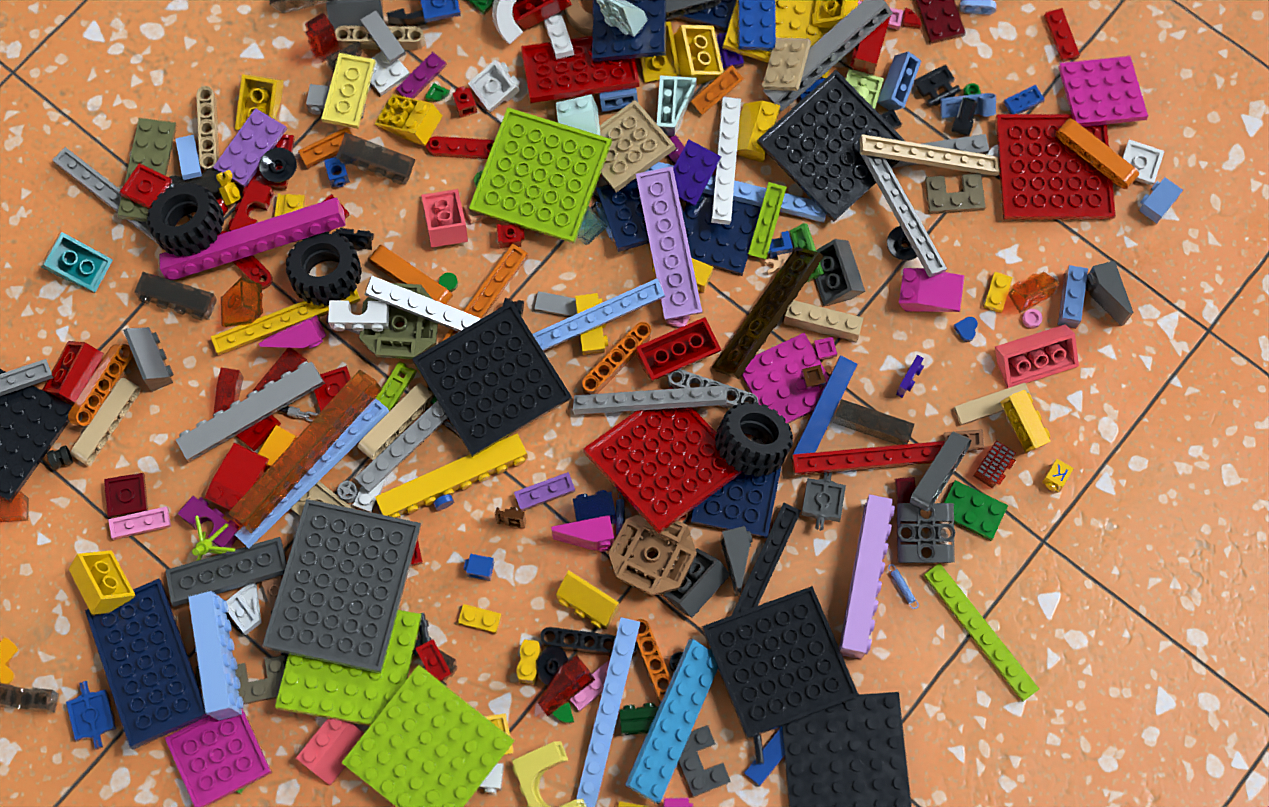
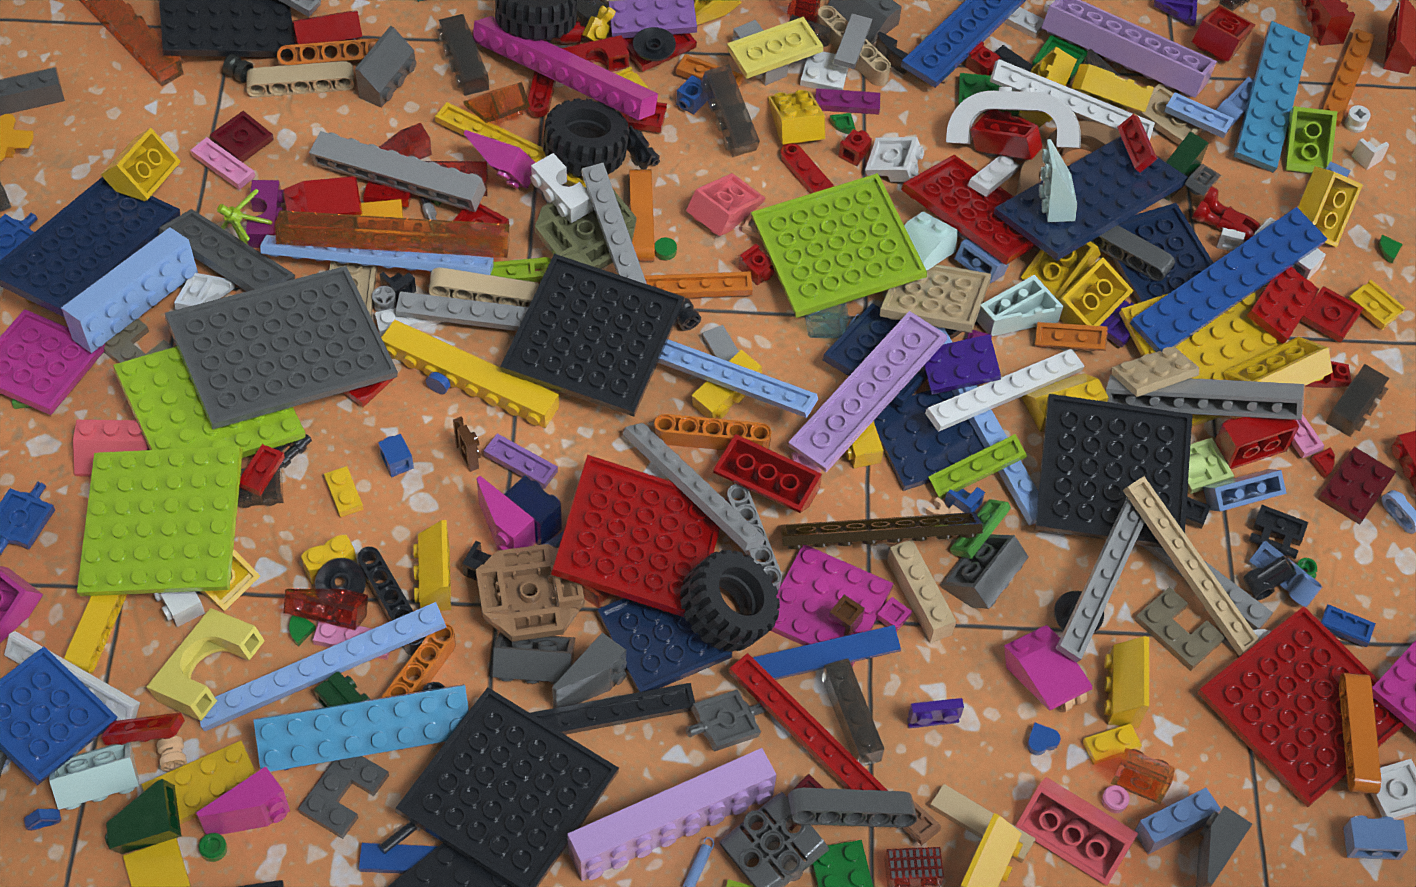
camera: 50 degrees right, 15 degrees down
none -> black panel [379,272,417,302]
none -> black panel [462,541,492,581]
none -> yellow slope [1104,636,1149,728]

